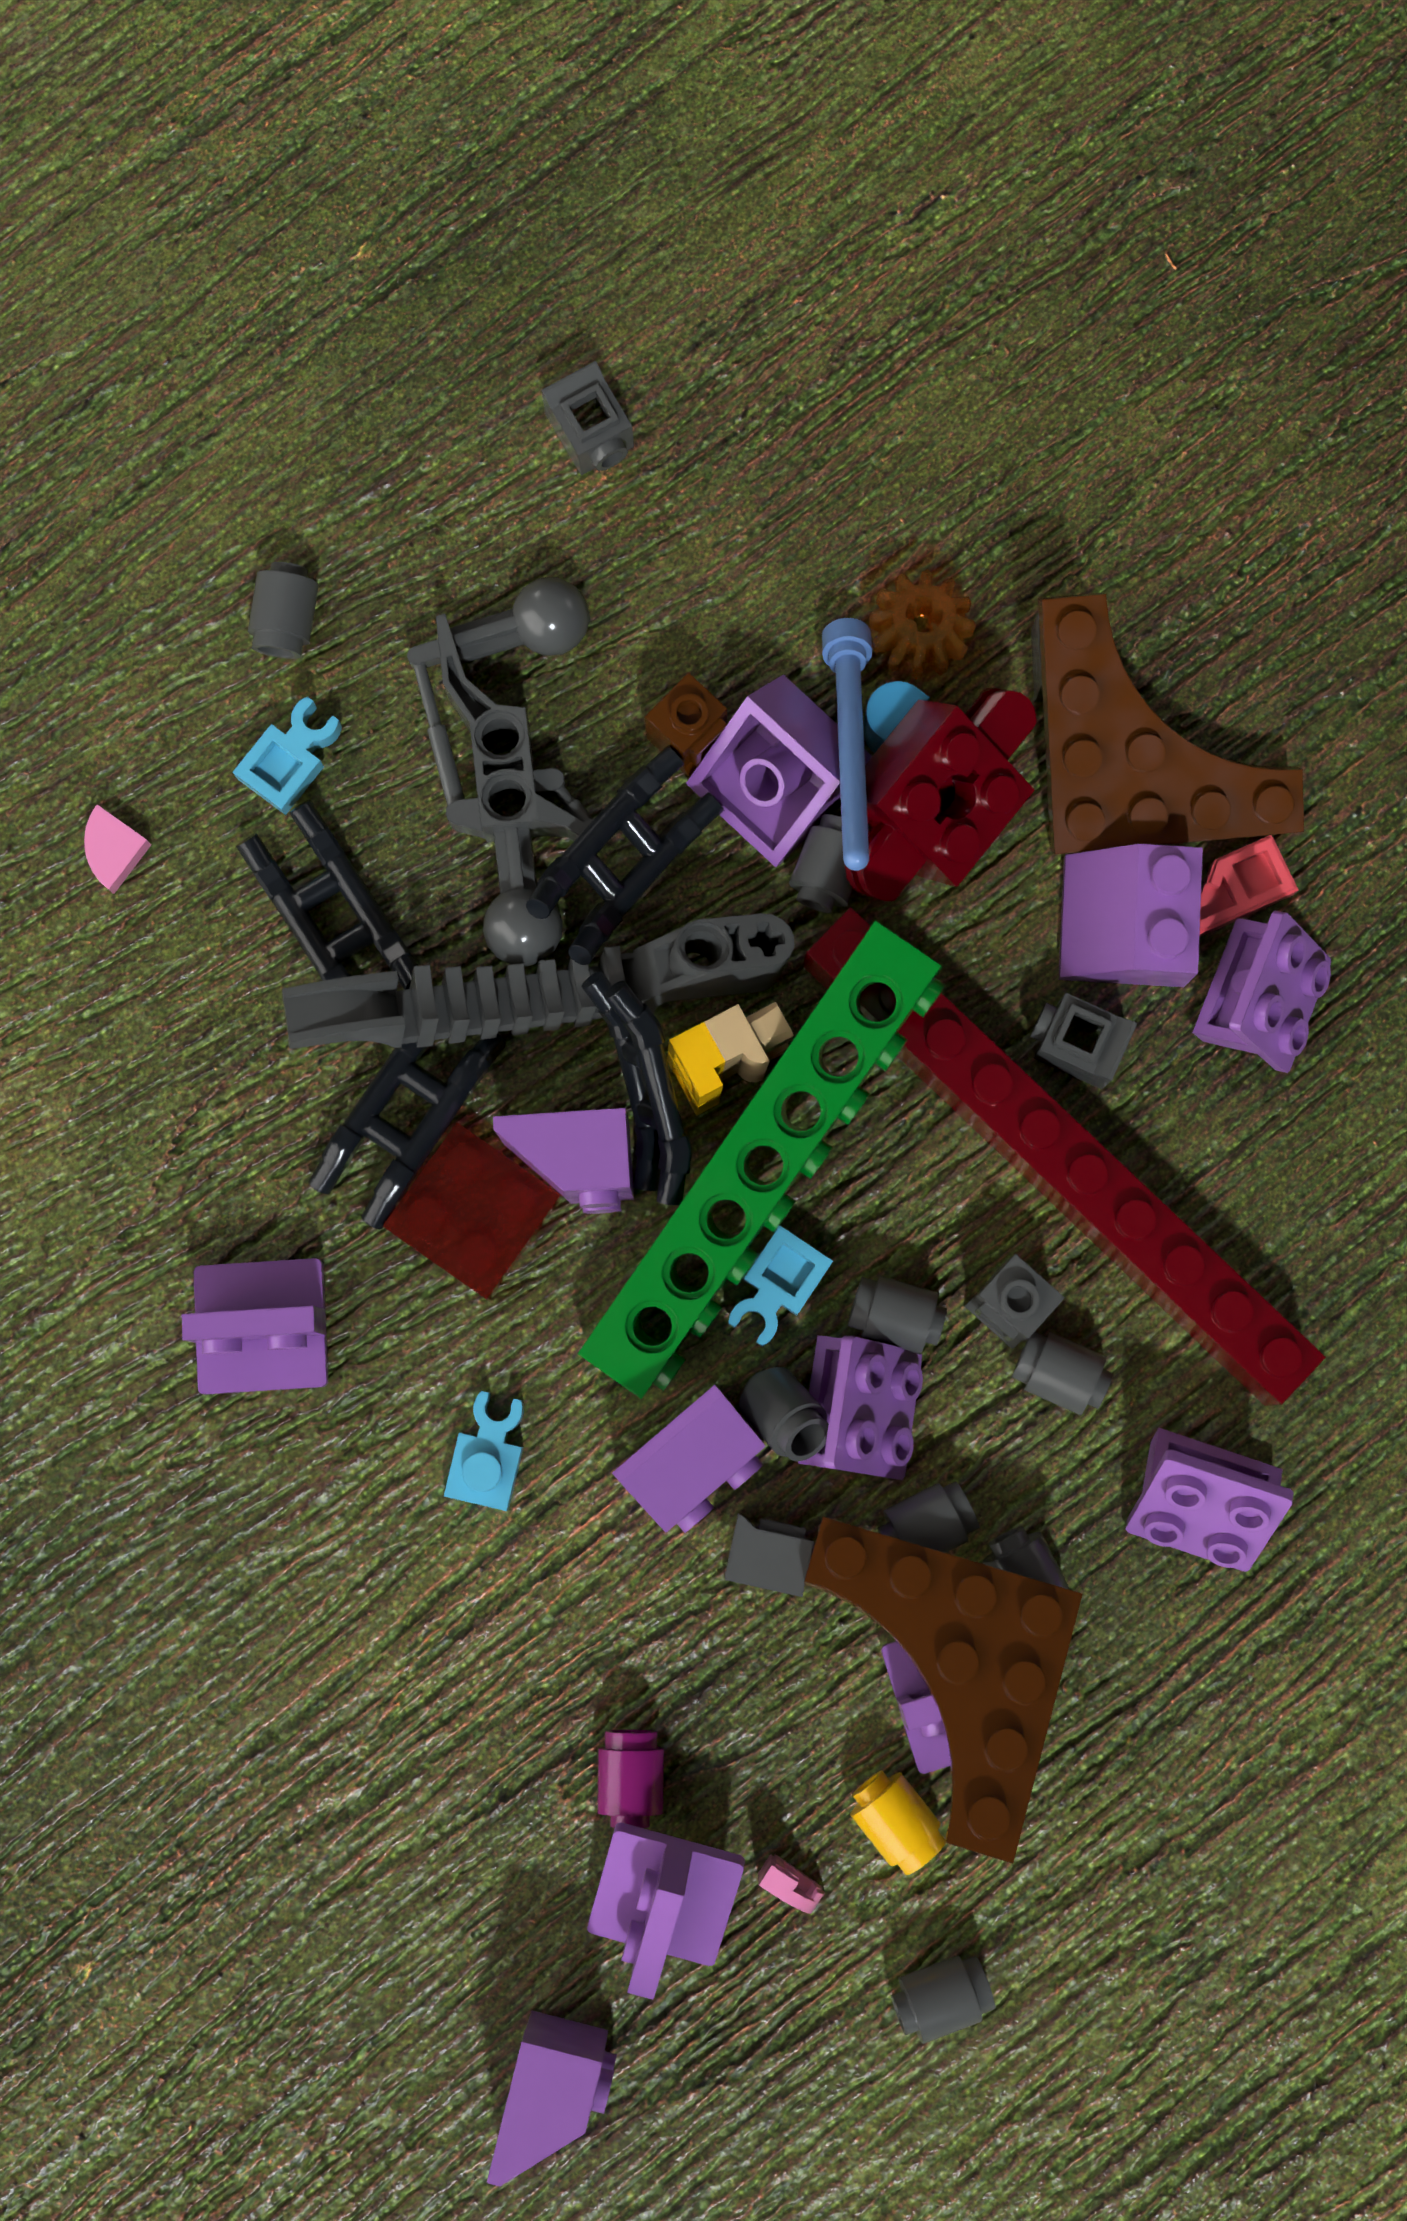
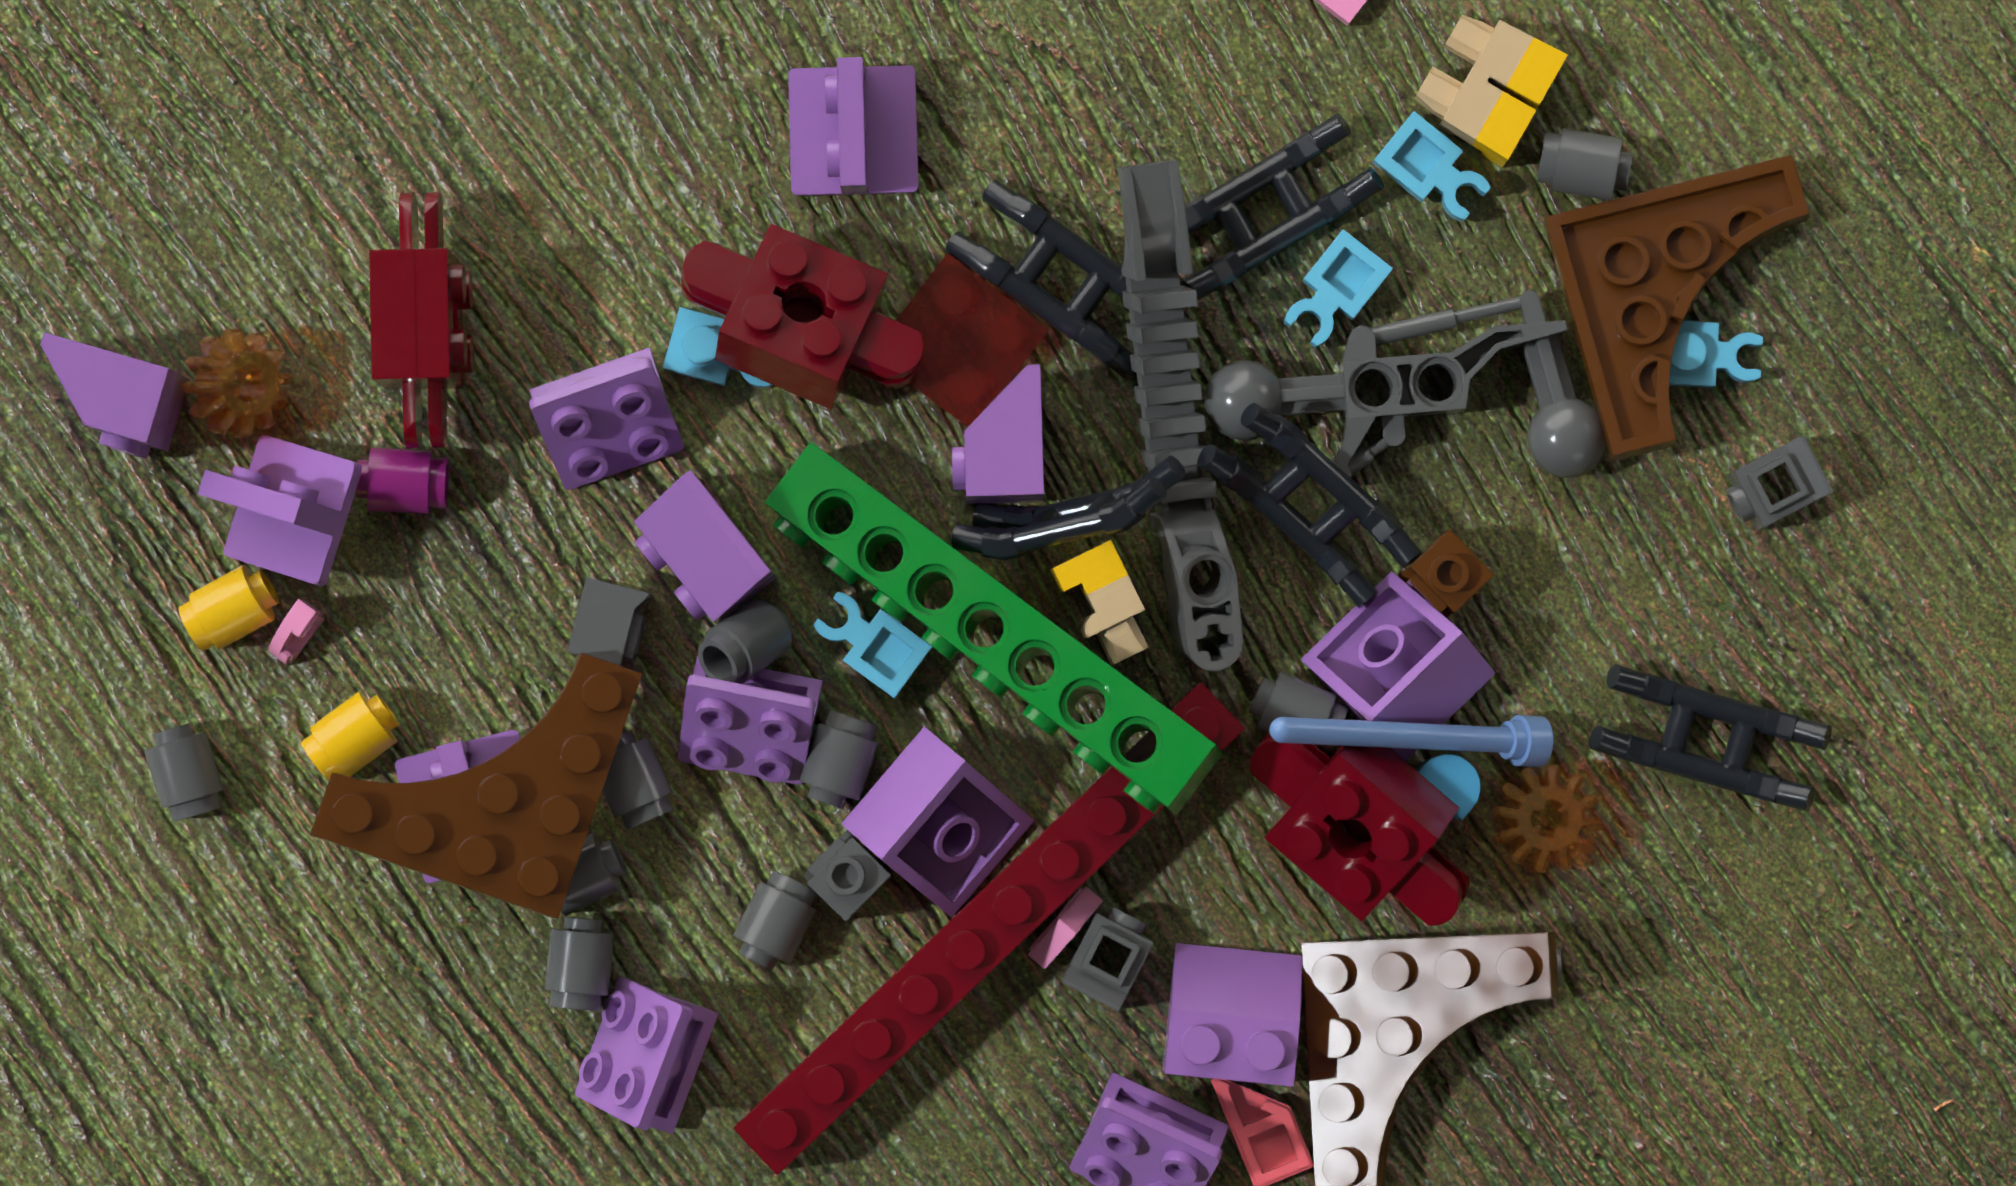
camera: 90 degrees right, 5 degrees up
none -> yellow brick [178,564,279,651]
none -> clear orange gear [180,329,294,438]
none -> dark red brick [369,192,474,448]
none -> medium lavender bracket [529,348,684,490]
none -> dark grey brick [545,917,615,1011]
none -> dark red brick [681,223,923,410]
none -> medium lavender slope [841,726,1035,917]
none -> bright pink tile [1028,886,1103,969]
none -> medium azure plate [1284,229,1393,348]
none -> tan hips [1414,15,1568,168]
none -> reddish brown plate [1544,155,1810,462]
none -> black piece [1589,664,1832,811]
none -> medium azure plate [1669,321,1763,388]

